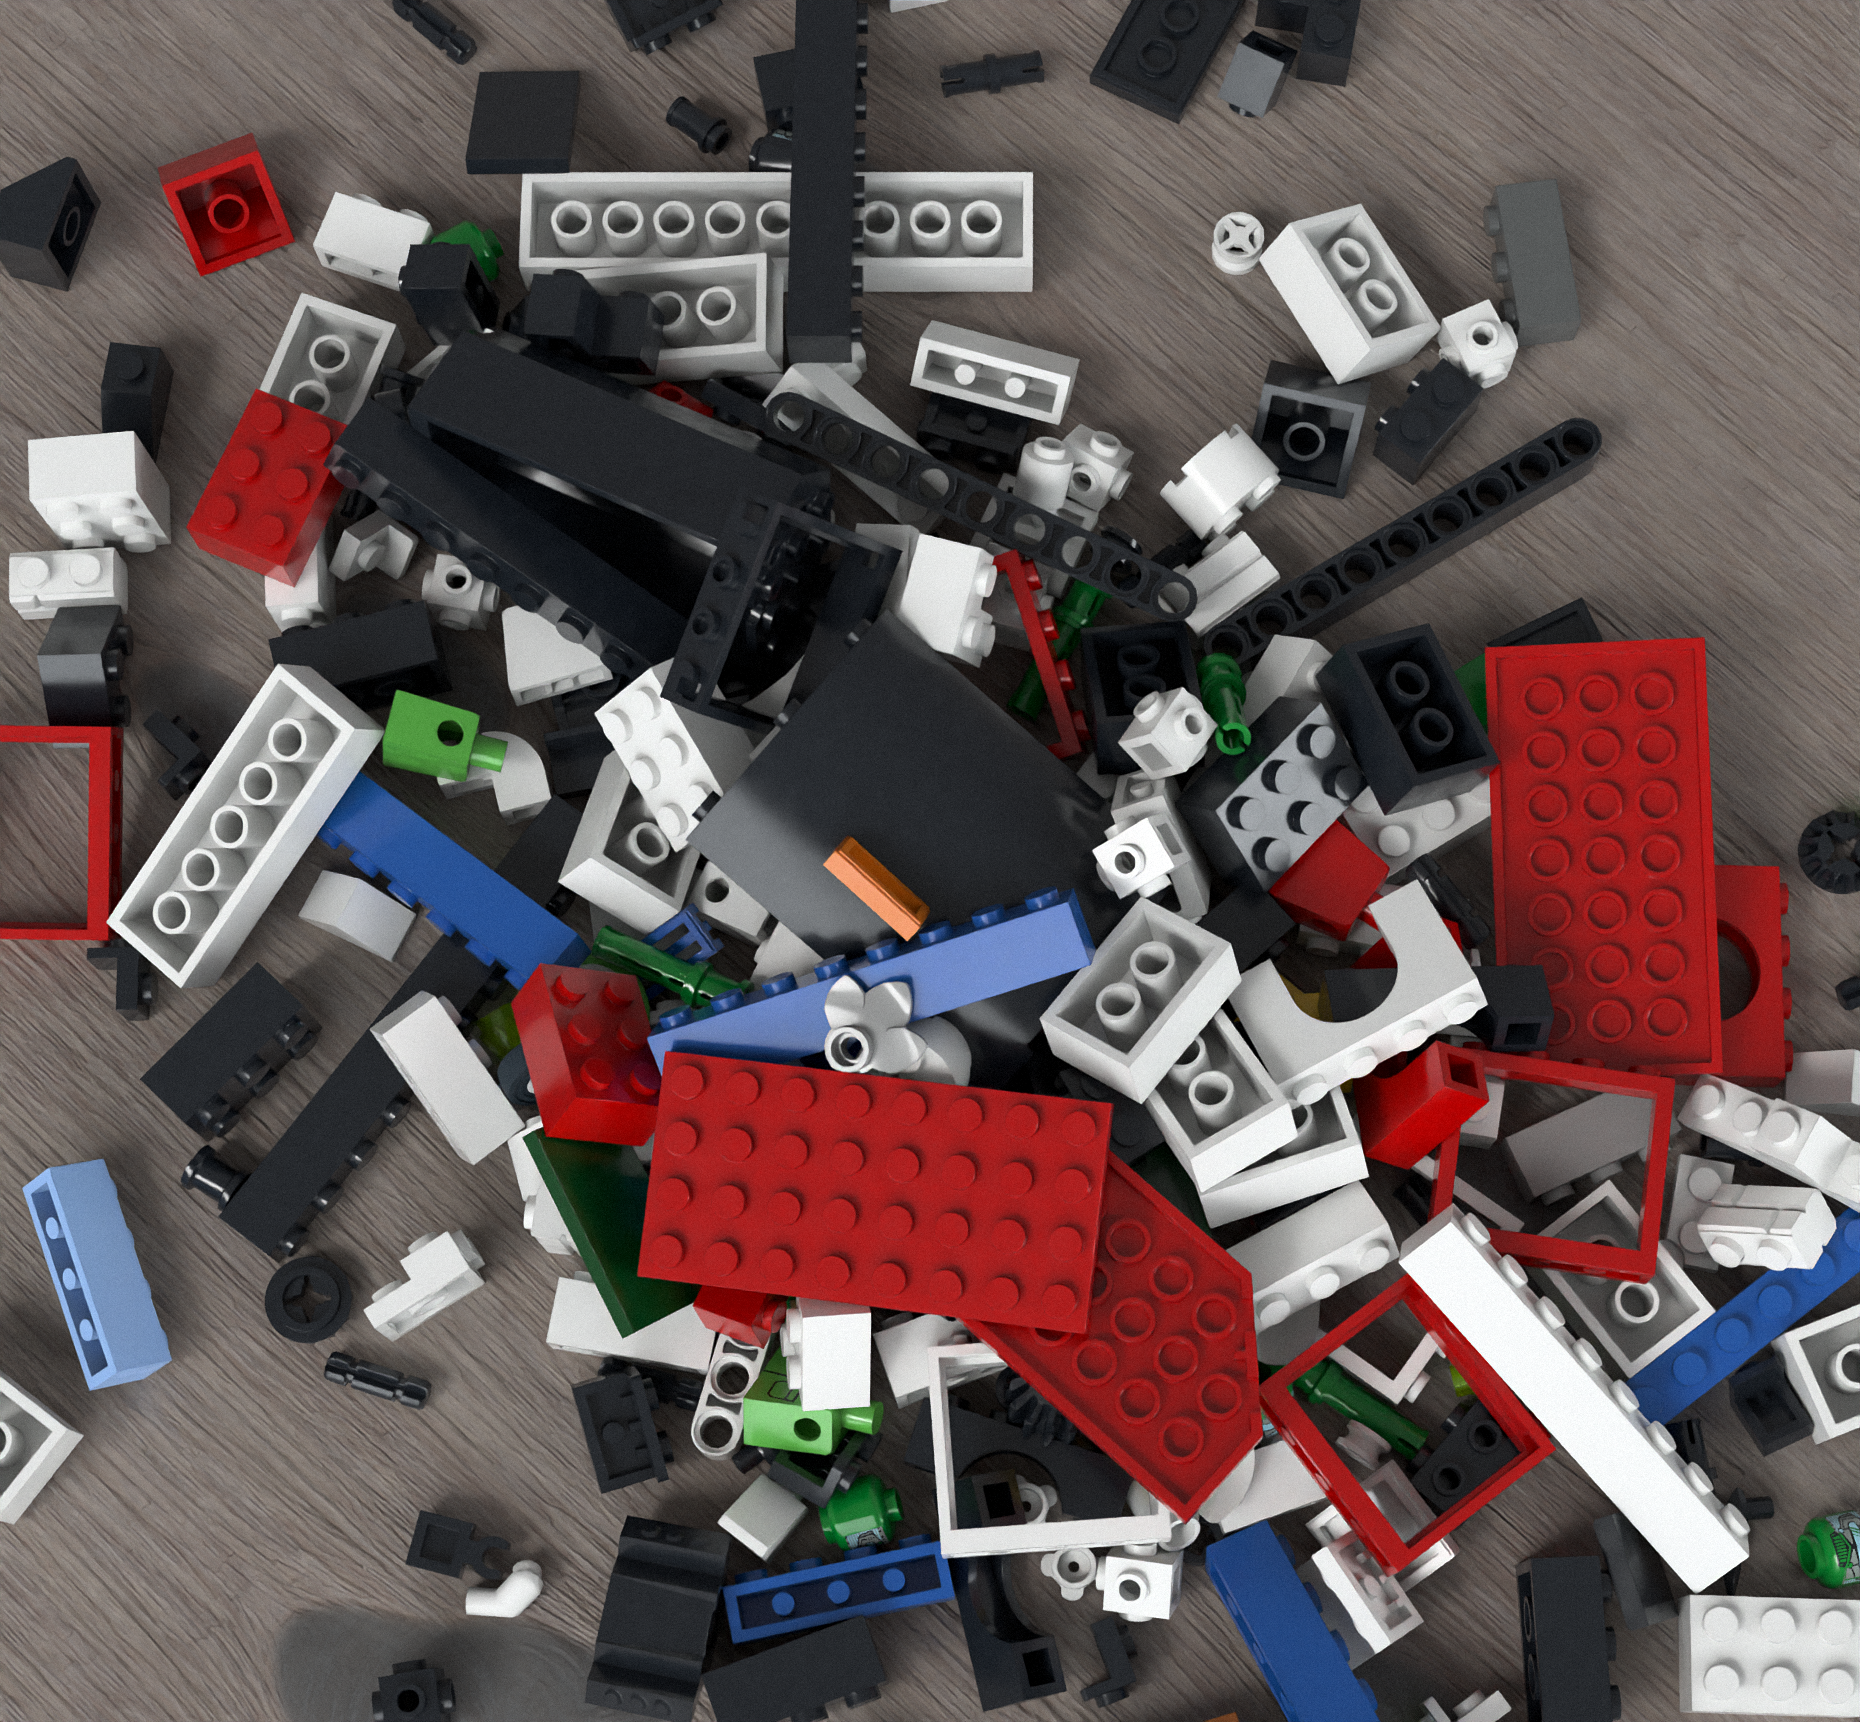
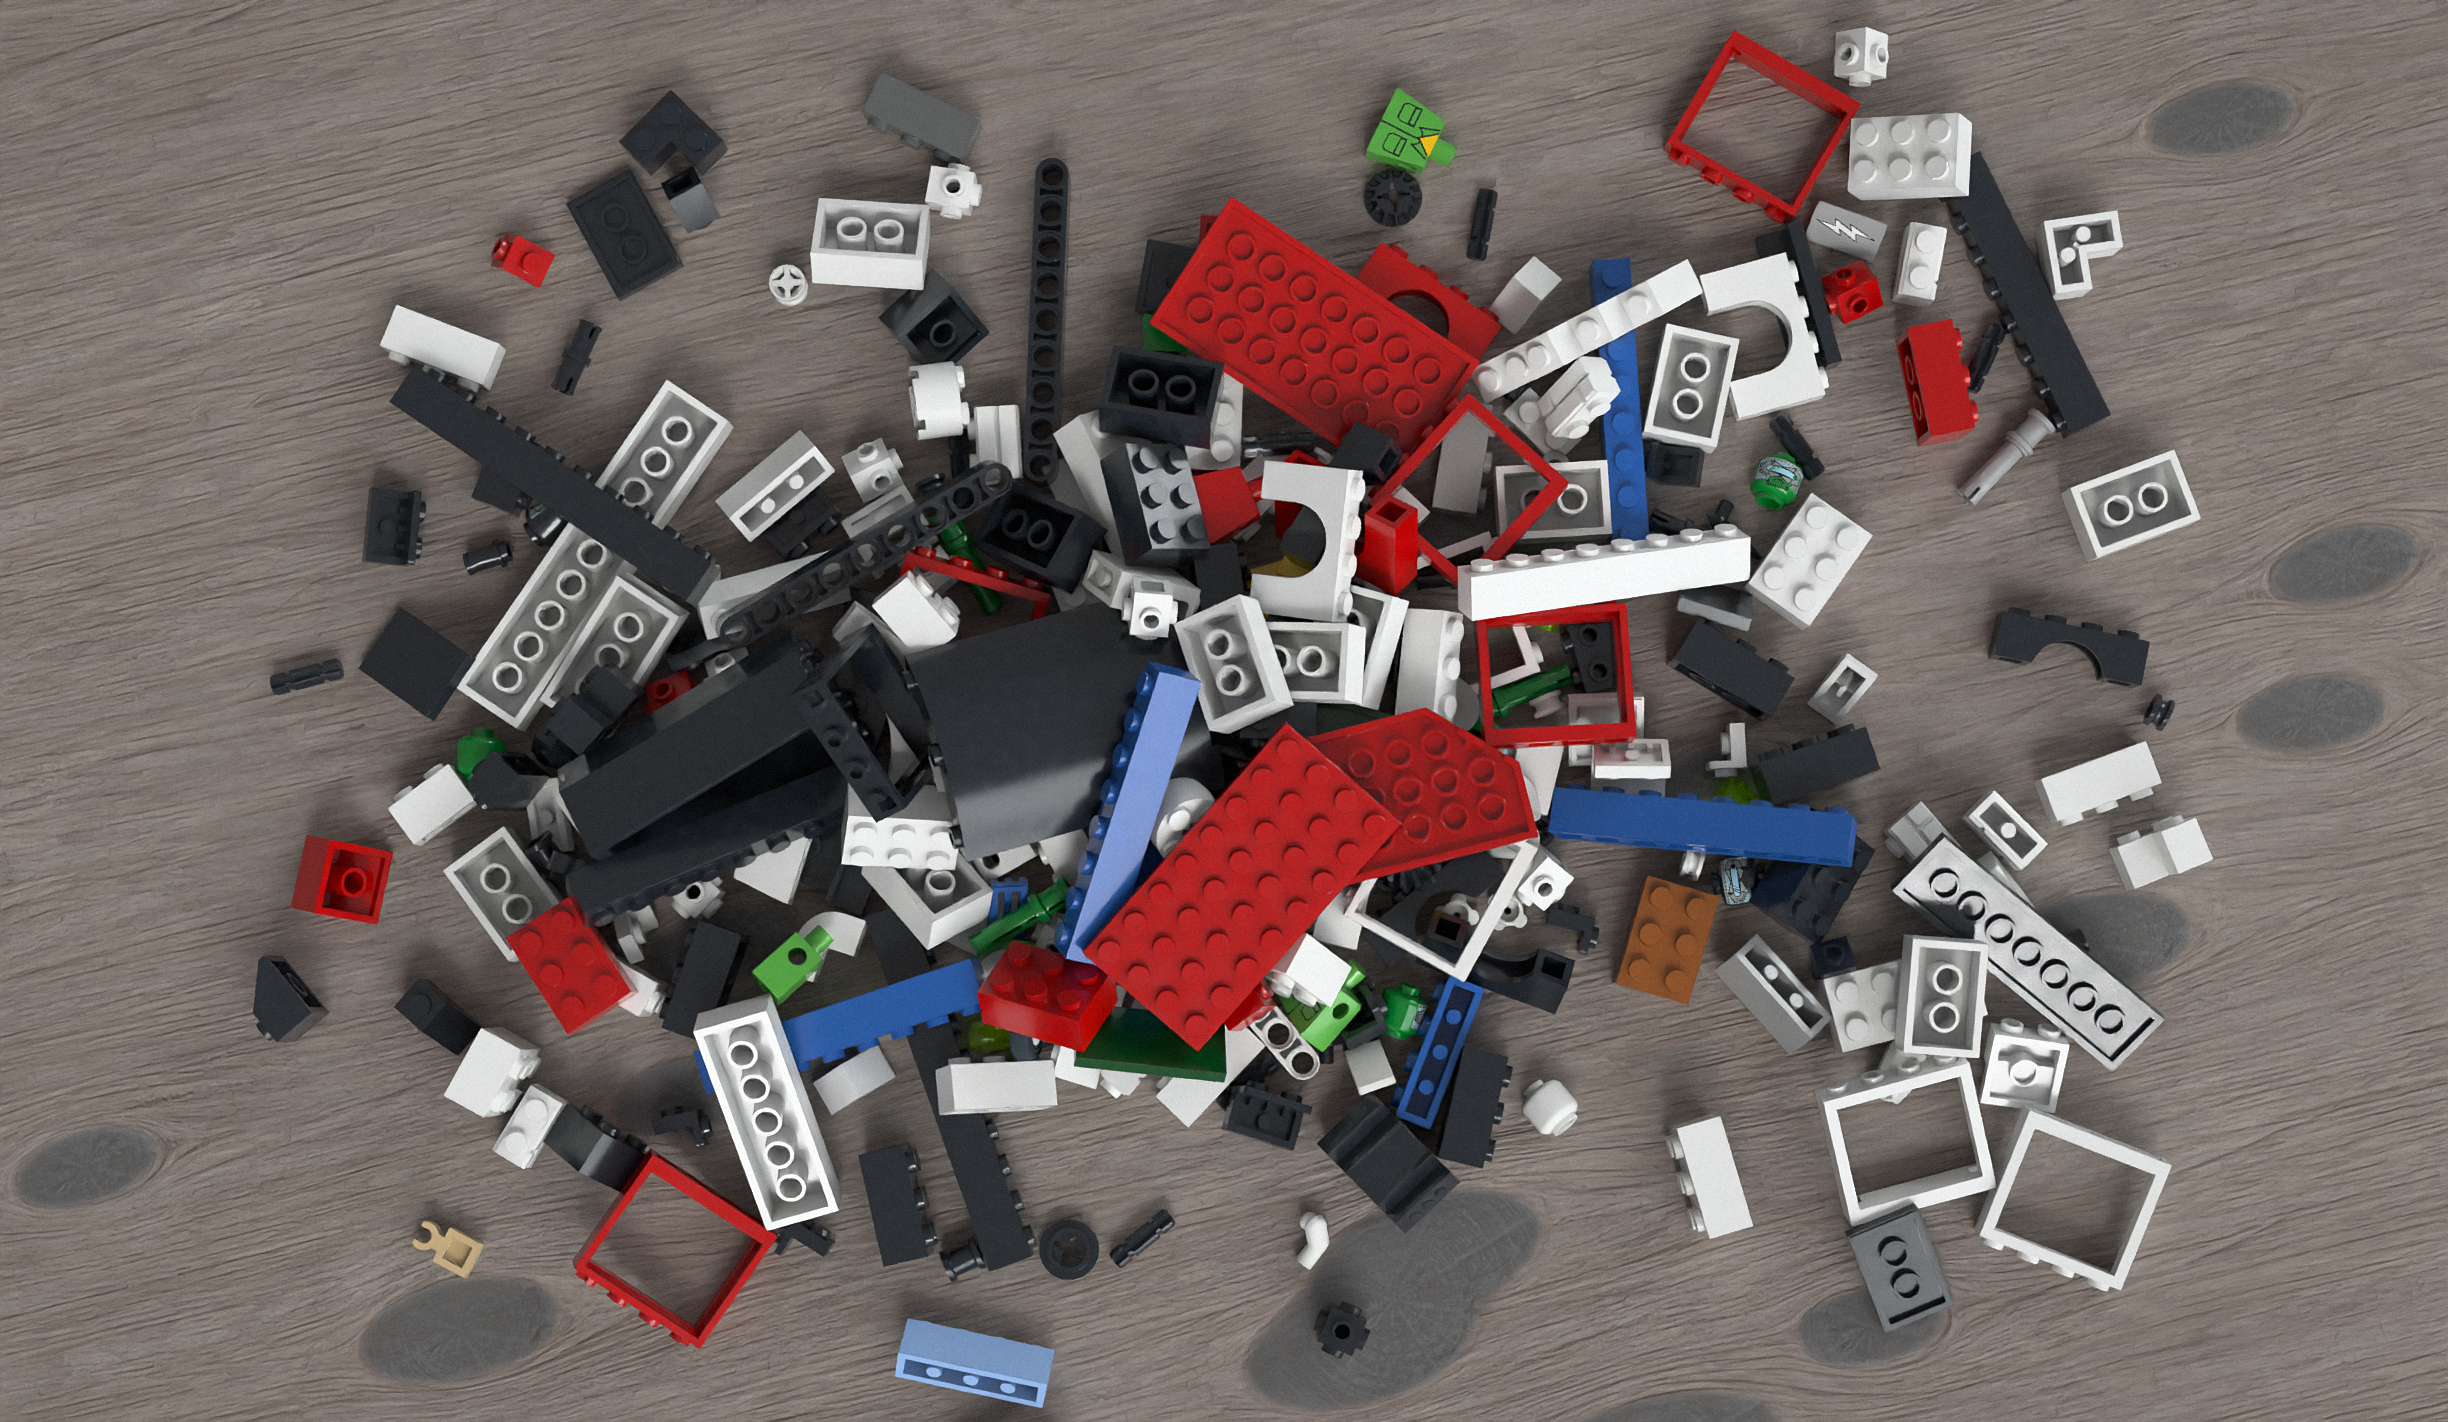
camera: 60 degrees left, 10 degrees up
white plate [363,1229,486,1342] -> none
black plate [405,1510,511,1580] -> none
orange tile [823,835,930,941] -> none
light grey plate [824,975,928,1074] -> none
white brick [1013,437,1074,519] -> none
white brick [1118,687,1218,780] -> none
green pin [1195,653,1251,755] -> none
black brick [1373,358,1484,485] -> none

